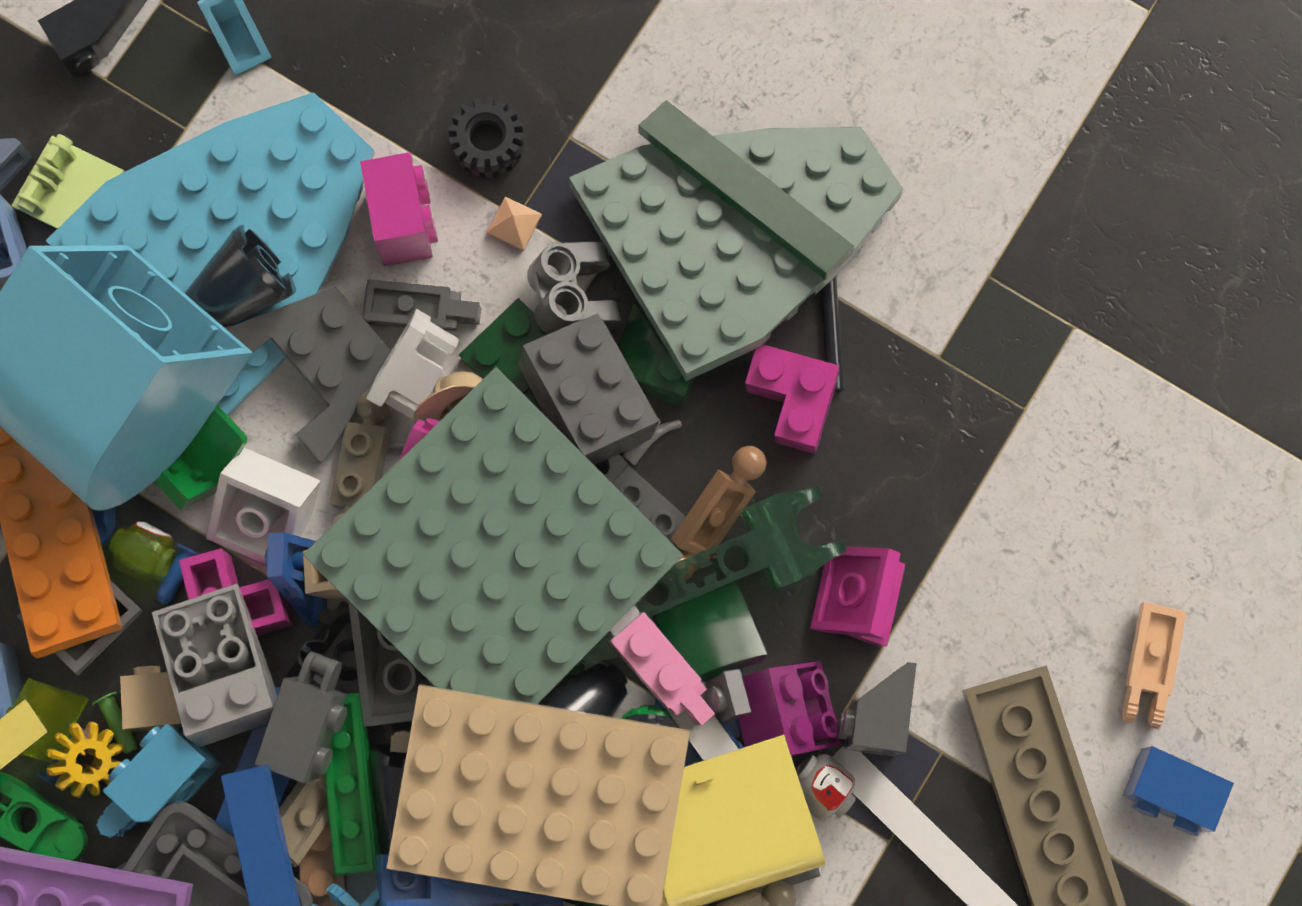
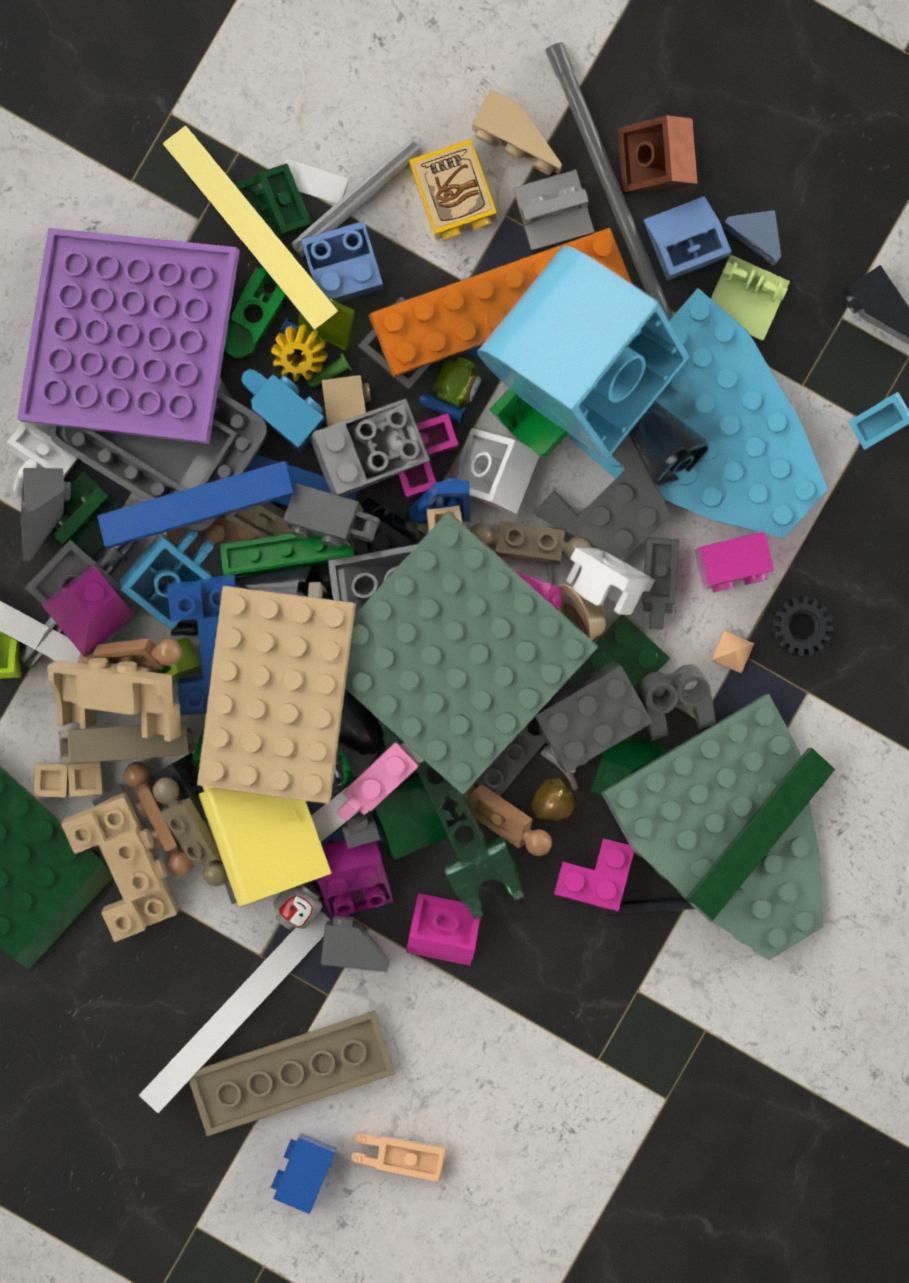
camera: 90 degrees right, 10 degrees up
none -> clear yellow cone [532,778,574,821]

